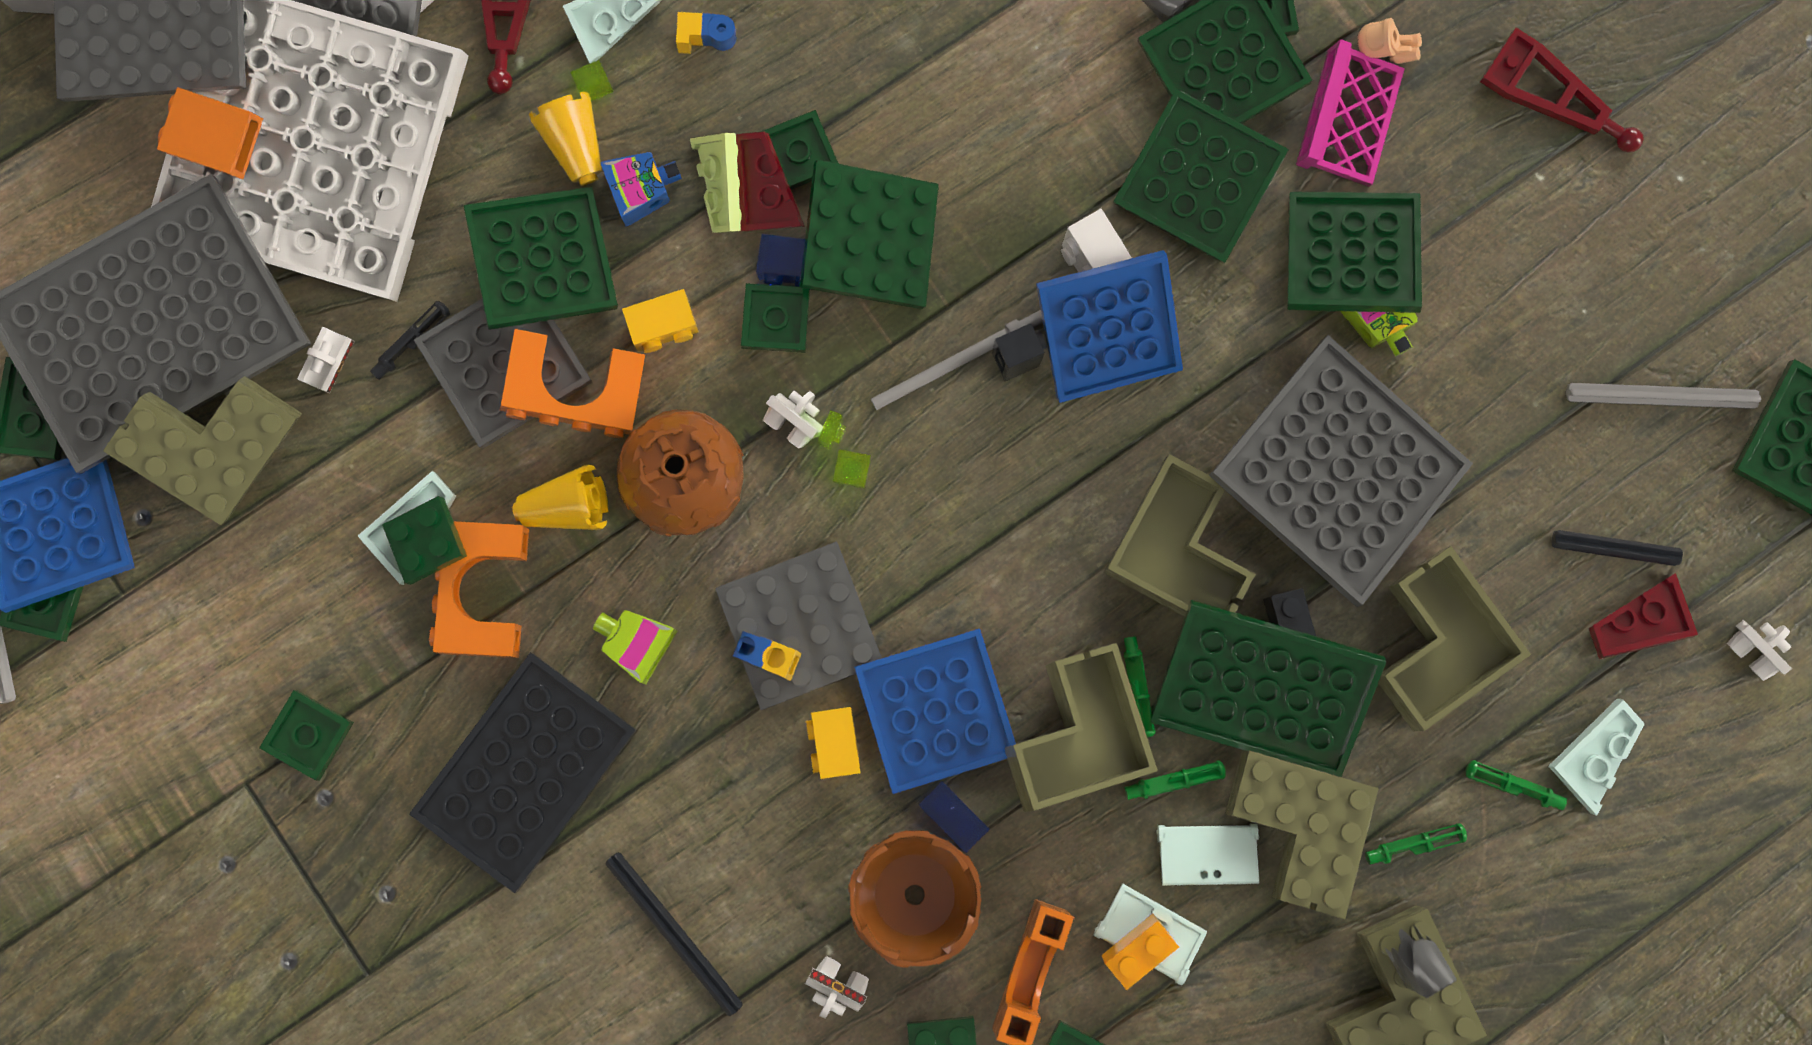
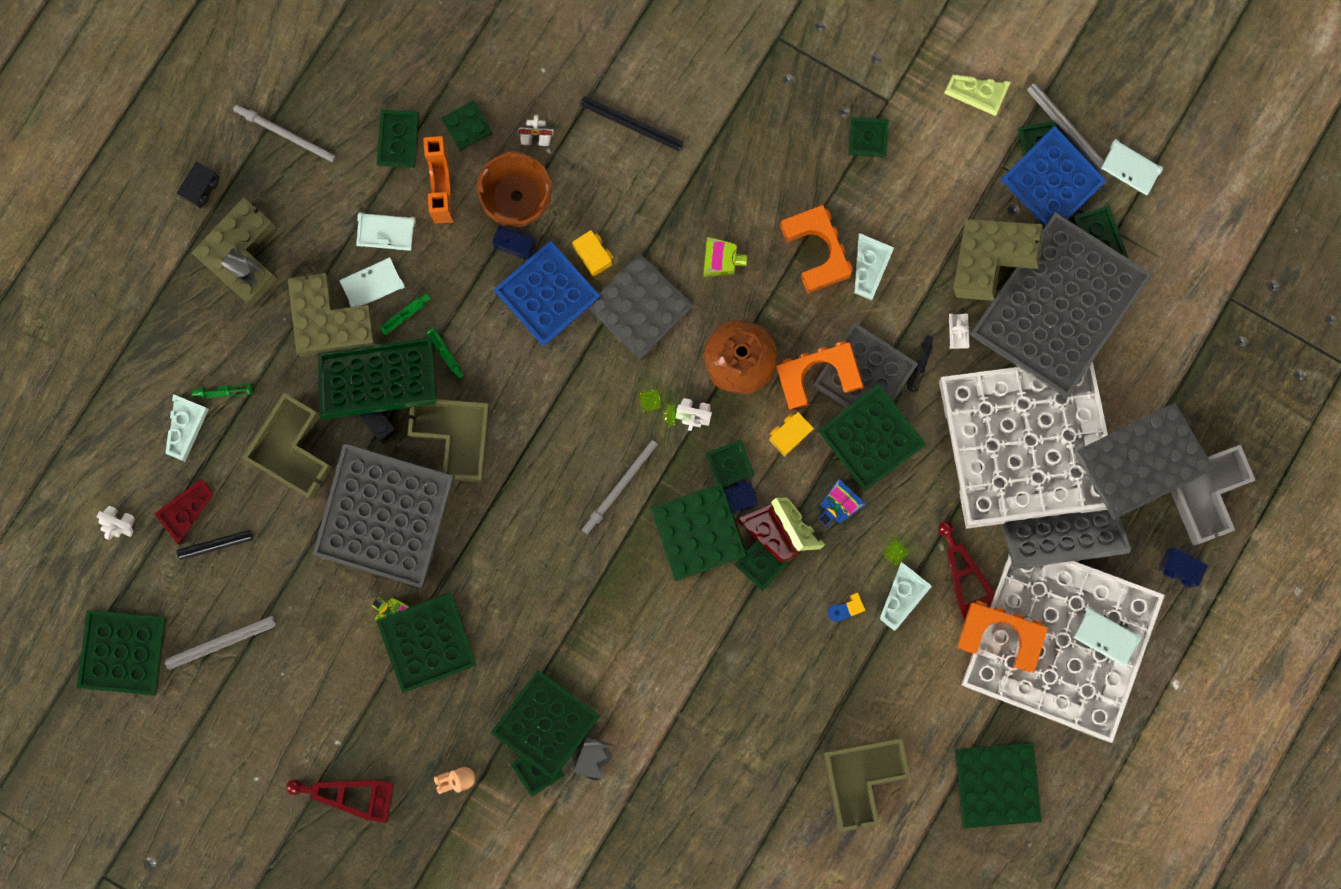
camera: 155 degrees right, 0 degrees up
orange brick [157,87,263,180] -> none
dark green plate [382,496,467,585] -> none
black plate [409,652,637,893] -> none
yellow cone [513,465,608,530] -> none
yellow cone [529,92,602,186] -> none
leg [733,631,802,681] -> none
black brick [992,323,1047,382] -> none
olive piece [1004,643,1158,812] -> none
blue plate [1036,250,1183,403] -> none
white brick [1061,208,1132,272] -> none
light orange brick [1101,913,1179,990] -> none
dark green plate [1113,89,1289,264] -> none
dark pink fence [1296,39,1405,187] -> none
green piece [1365,823,1467,865] -> none
none -> yellowish green wing [945,75,1011,116]

